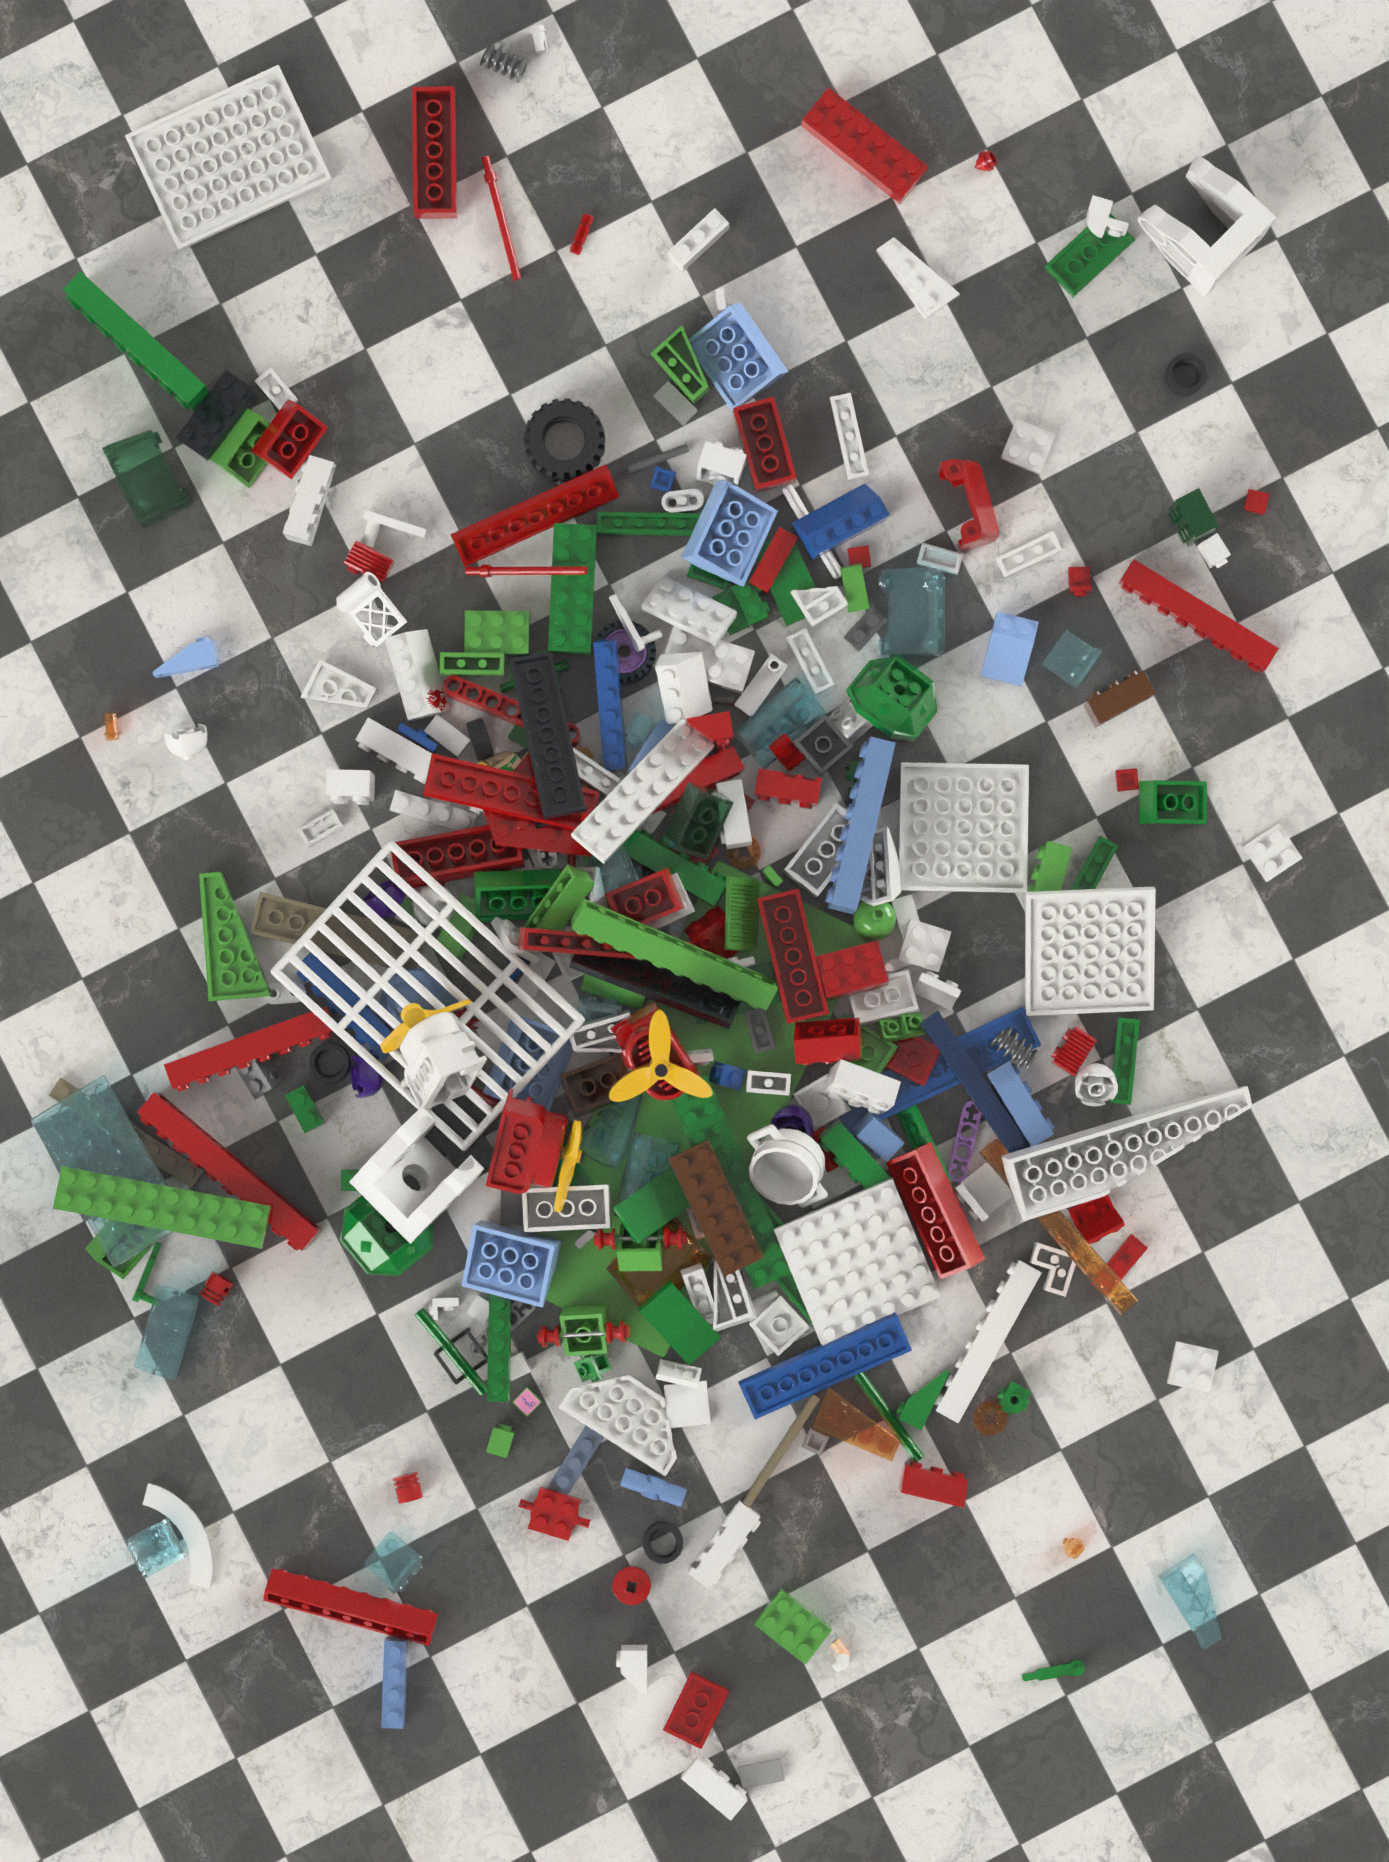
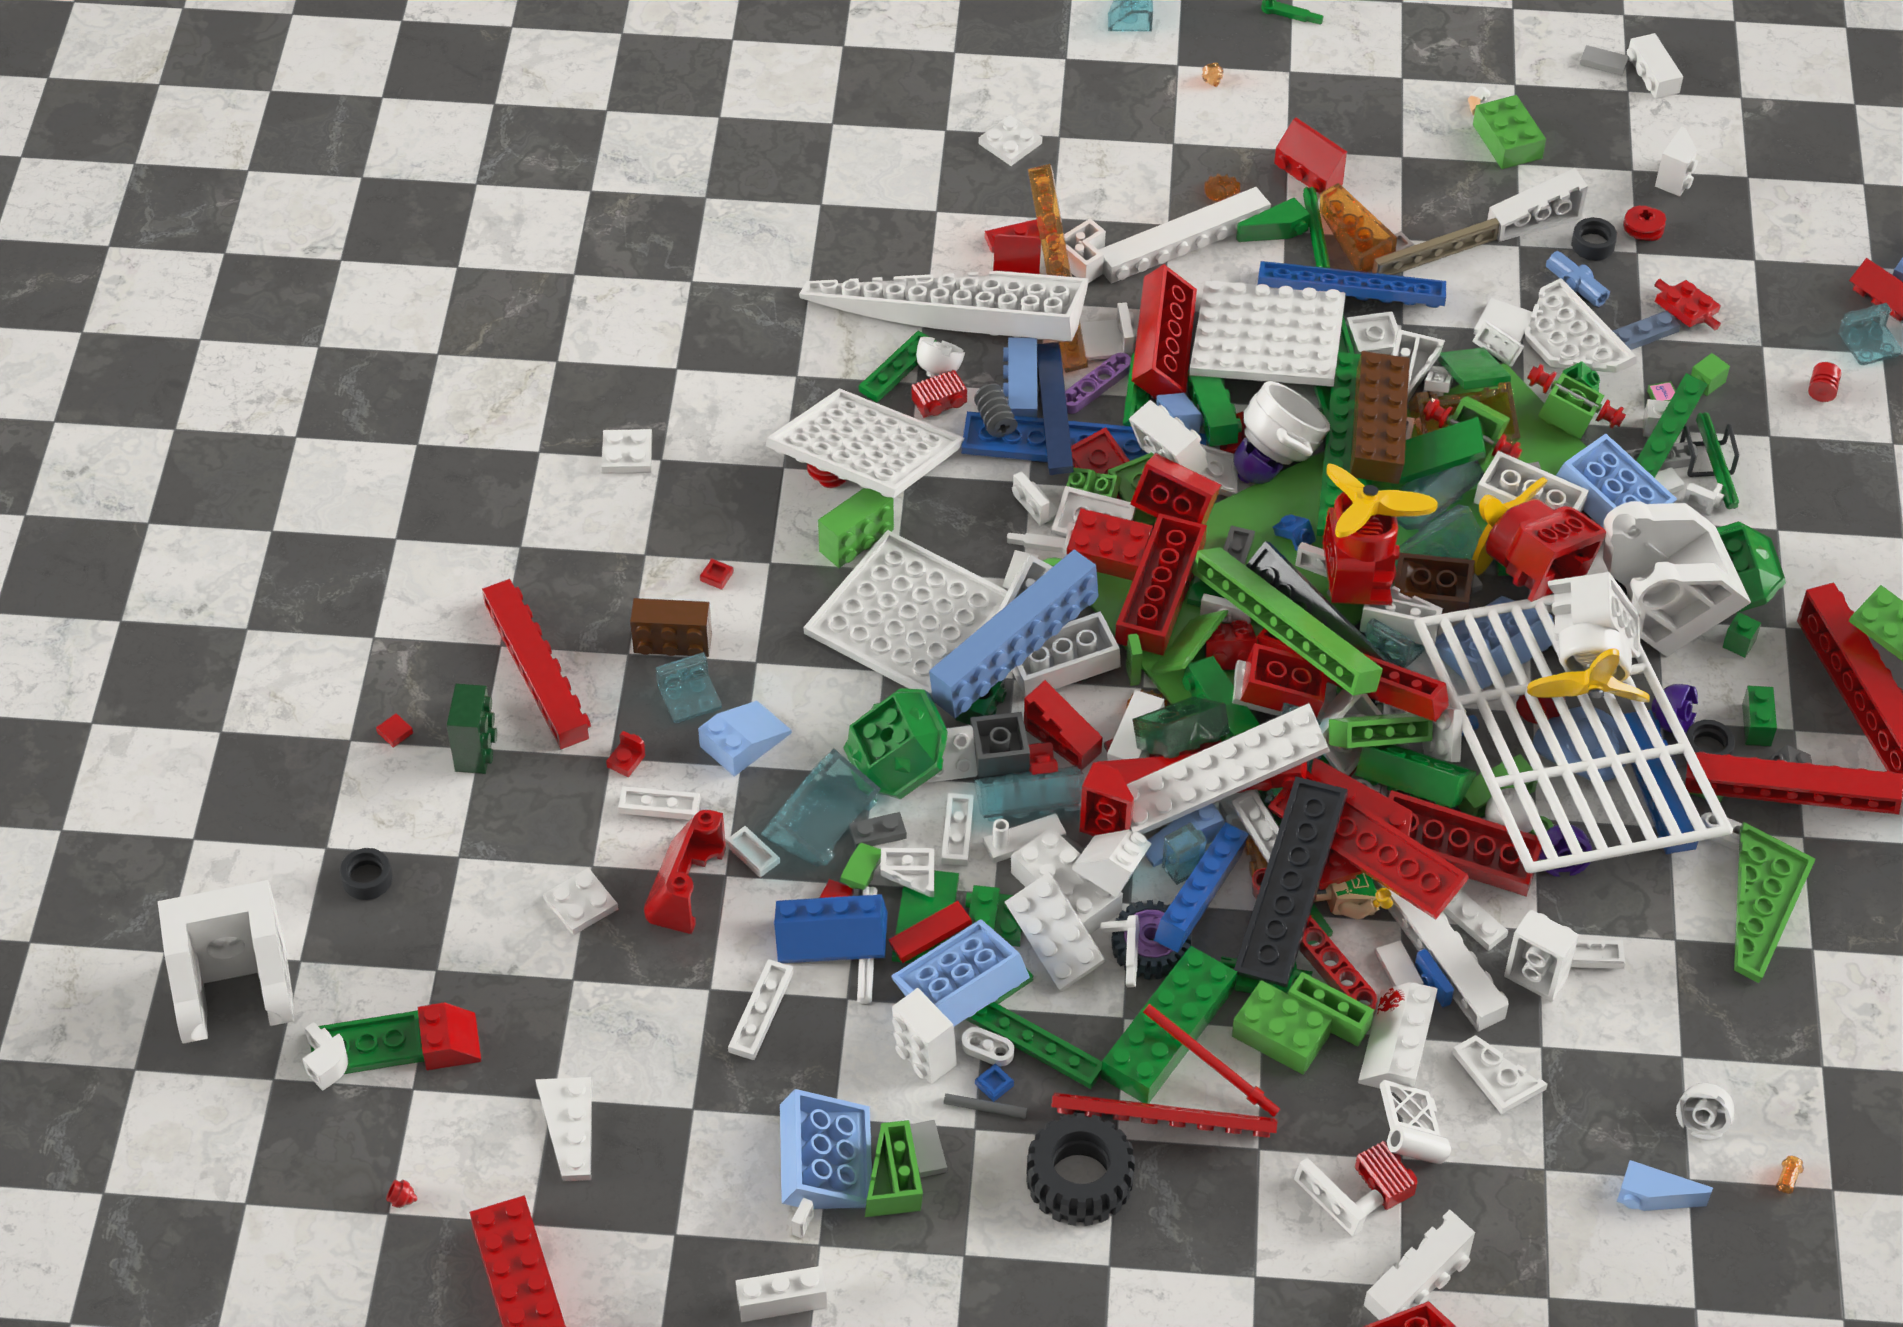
camera: 150 degrees left, 35 degrees down
dark tan plate [249,892,423,969] -> none
black tyre [466,718,494,761] -> none
red tile [663,1671,730,1749] -> none
red brick [732,396,797,493] -> none
white brick [746,1070,791,1096] -> none
white plate [898,919,951,972] -> none
green brick [997,1380,1031,1415] -> none
green plate [1070,836,1118,890] -> none
green slope [1139,780,1207,824] -> none
none -> red slope [417,1002,482,1070]

